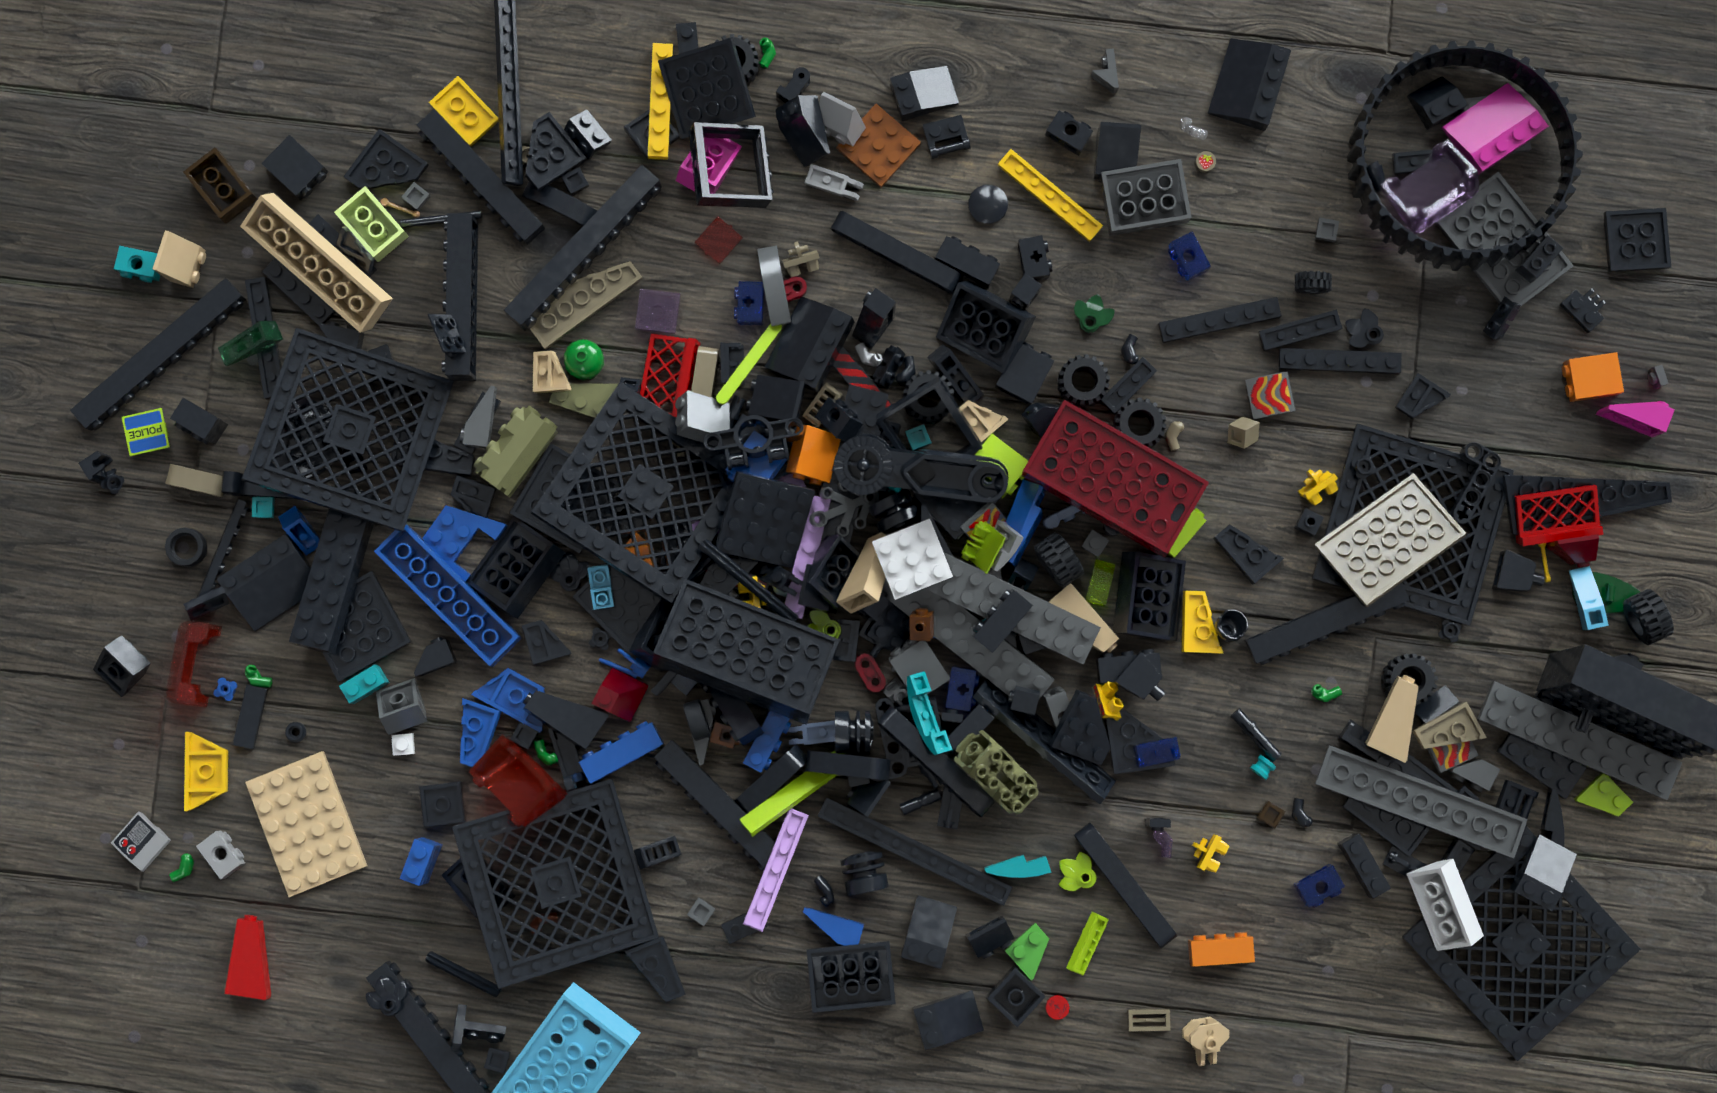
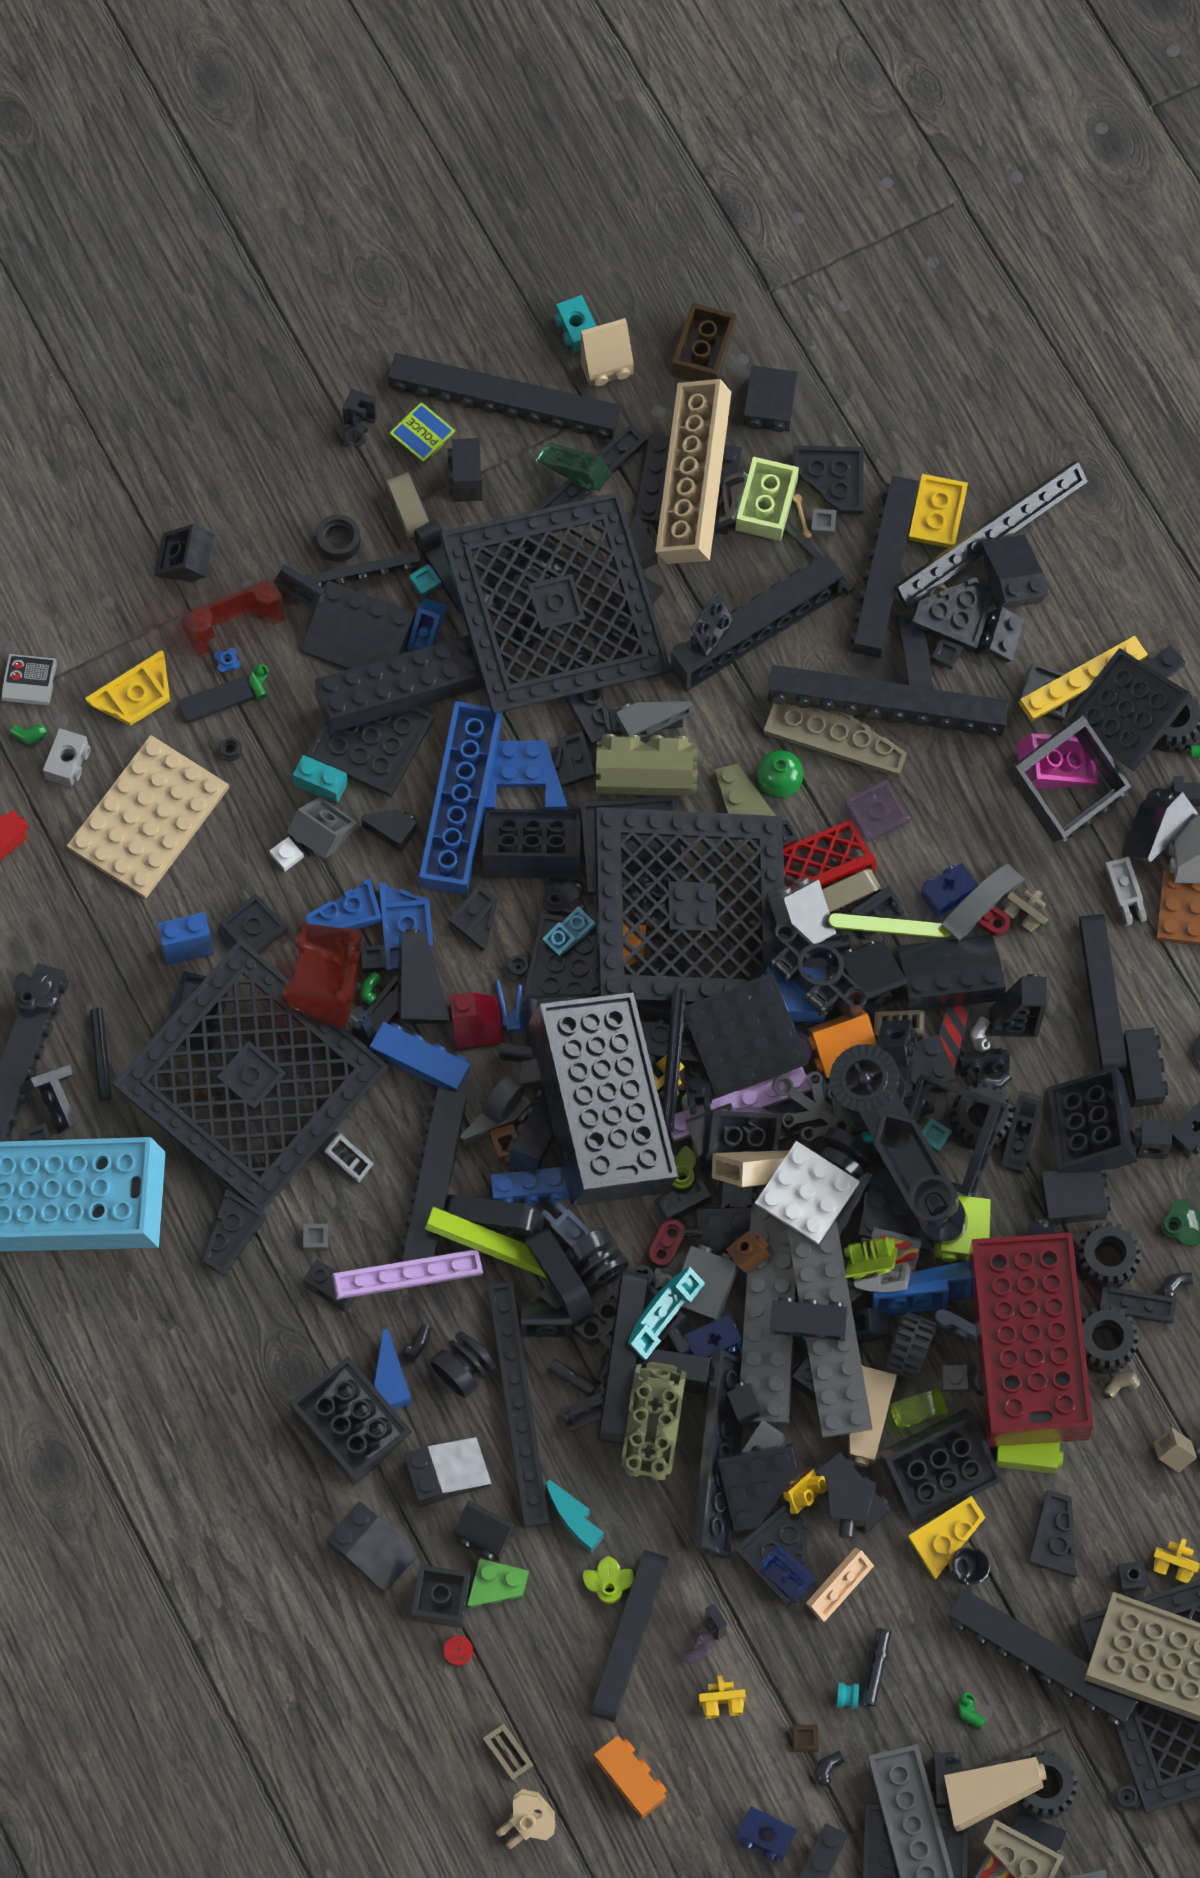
camera: 55 degrees right, 15 degrees down
tan wing [533,351,571,393] -> none
clear red piece [695,216,743,264] -> none
tan wing [959,400,1008,442] -> none
lime plate [1066,912,1109,976] -> none
none -> light nougat plate [806,1547,874,1622]
none -> black slope [980,535,1049,609]

